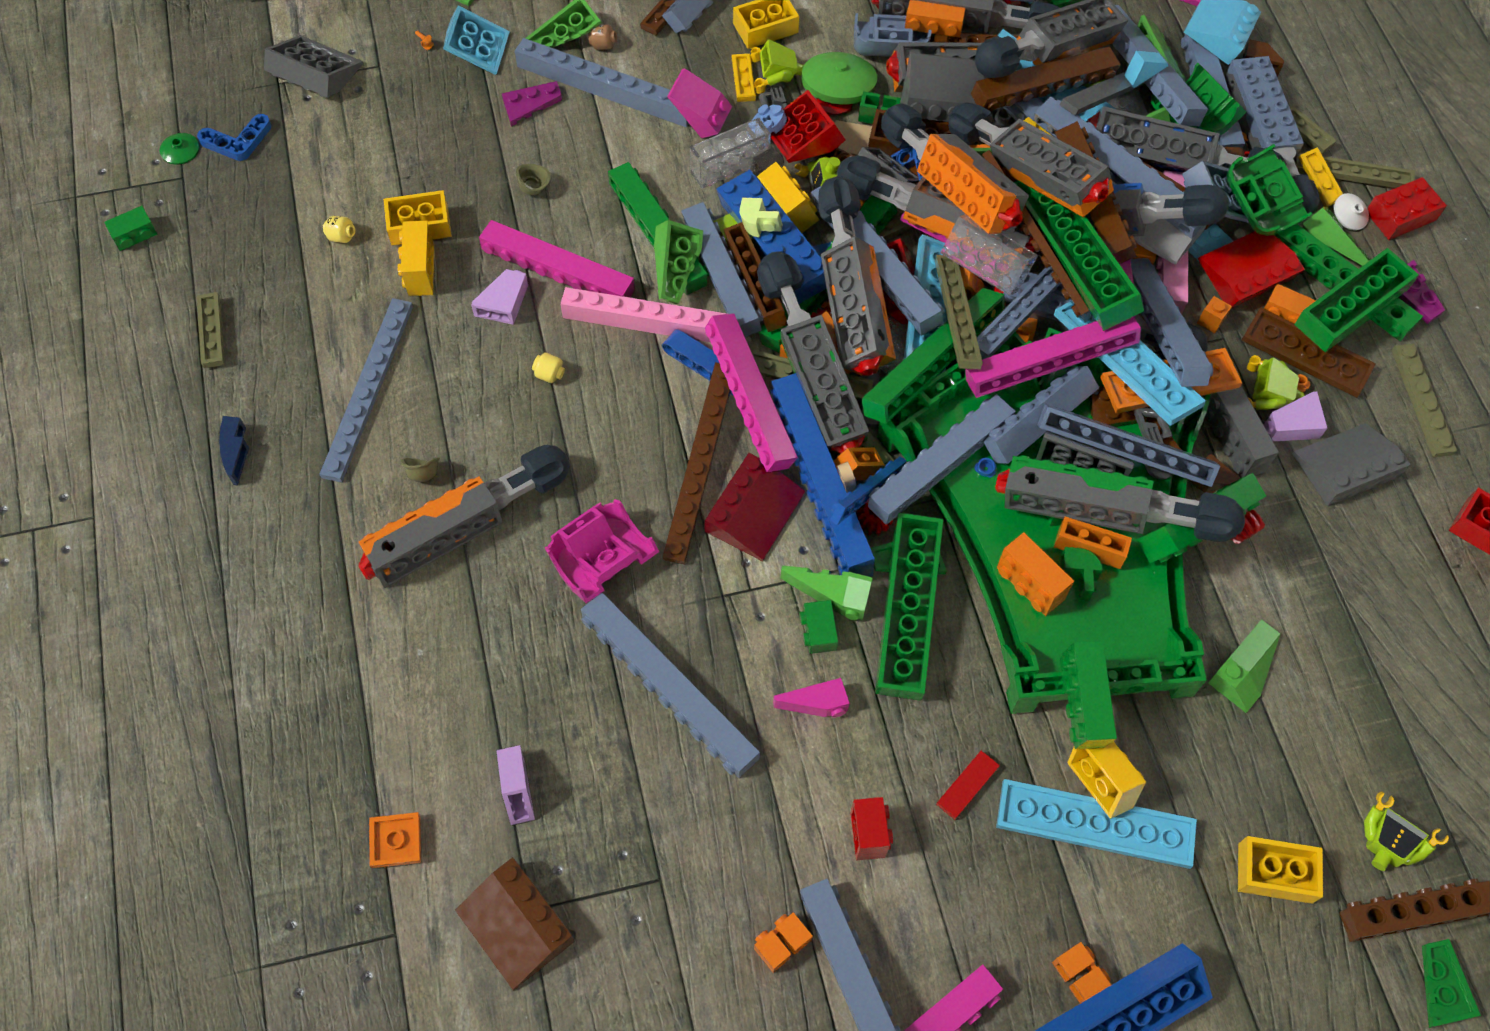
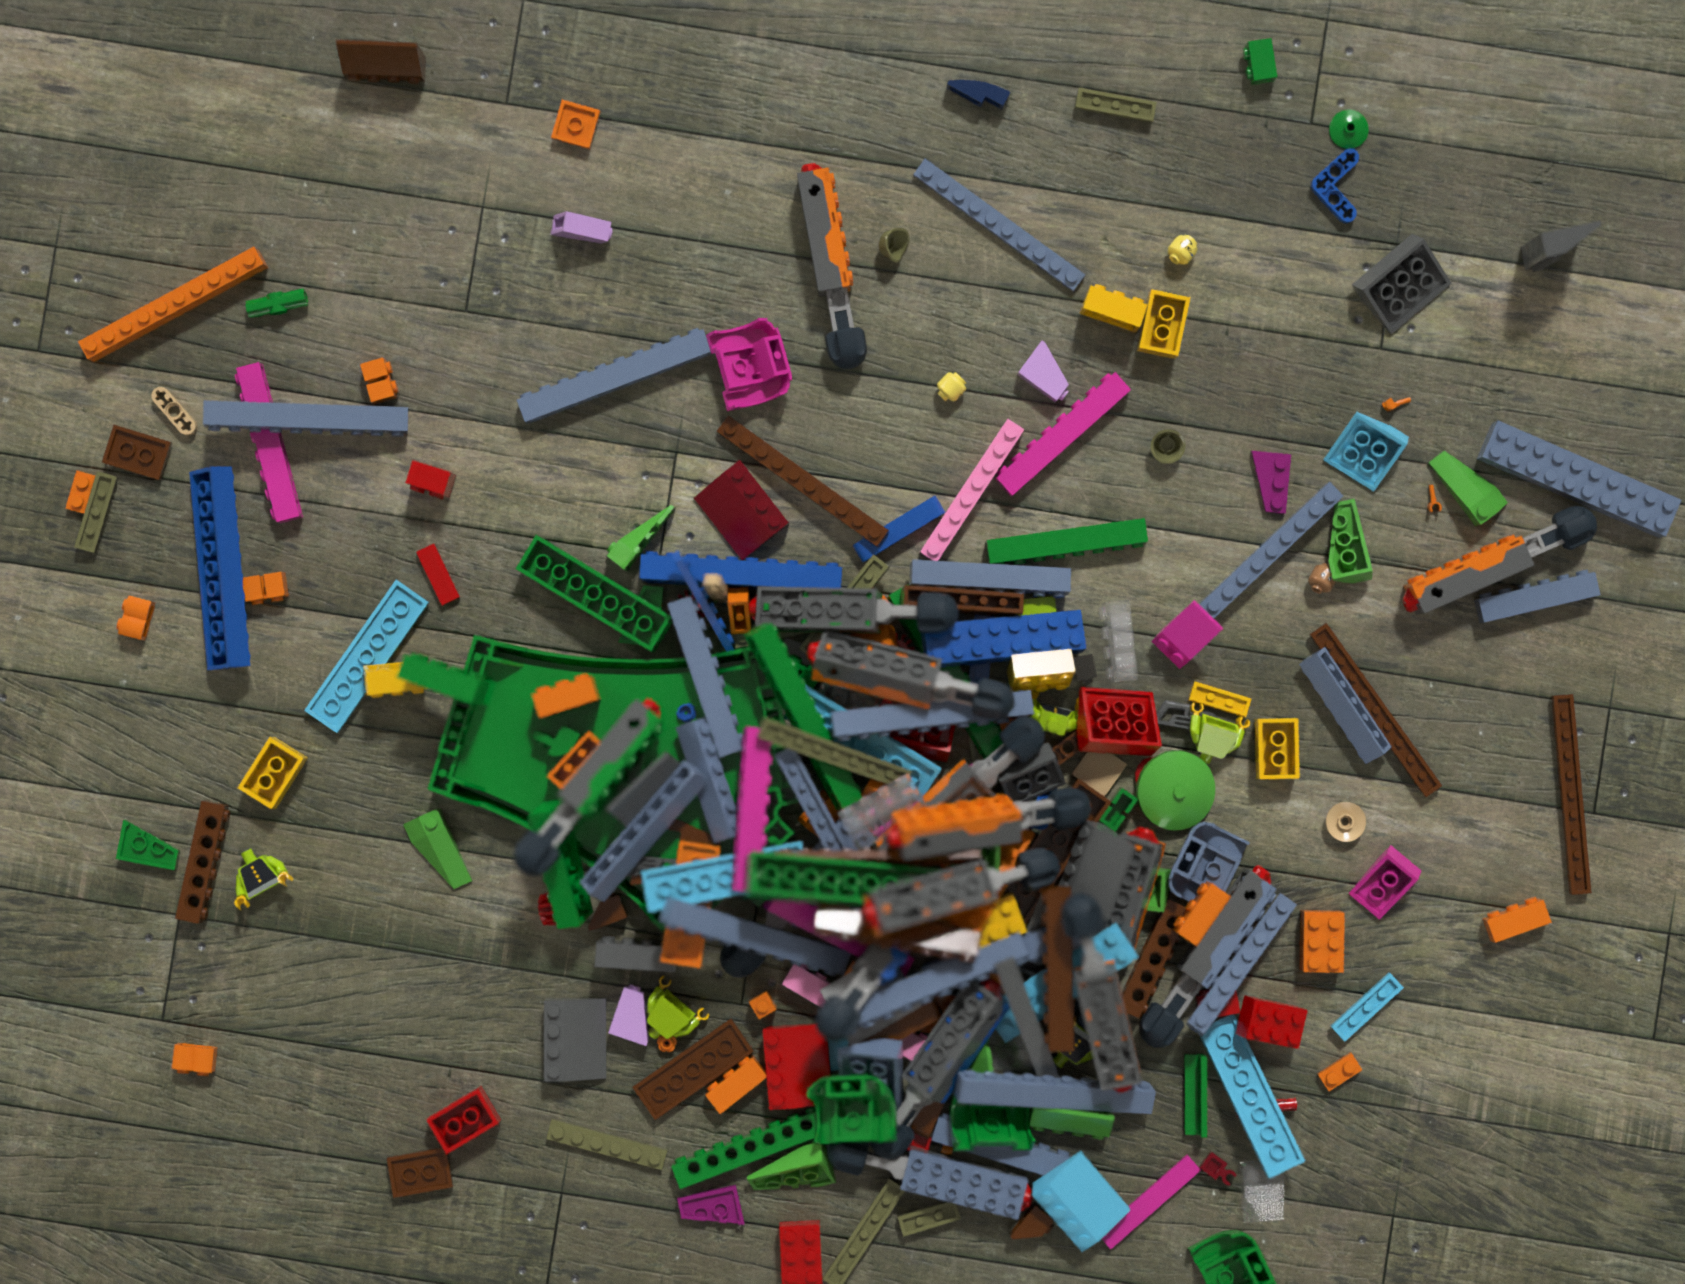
camera: 110 degrees right, 25 degrees up
reddish brown slope [455,857,575,991] -> none
bright green wedge [654,220,703,304] -> none
dark pink brick [705,313,798,472] -> none
yellowish green brick [740,198,783,237] -> none
medium blue plate [748,104,787,139] -> none
dark pink slope [773,678,850,718] -> none
green brick [799,600,838,654] -> none
medium azure slope [1124,51,1168,88] -> none
green brick [1294,248,1419,352] -> none
yellow tile [1298,147,1343,207] -> none
white dish [1334,193,1369,231] -> none

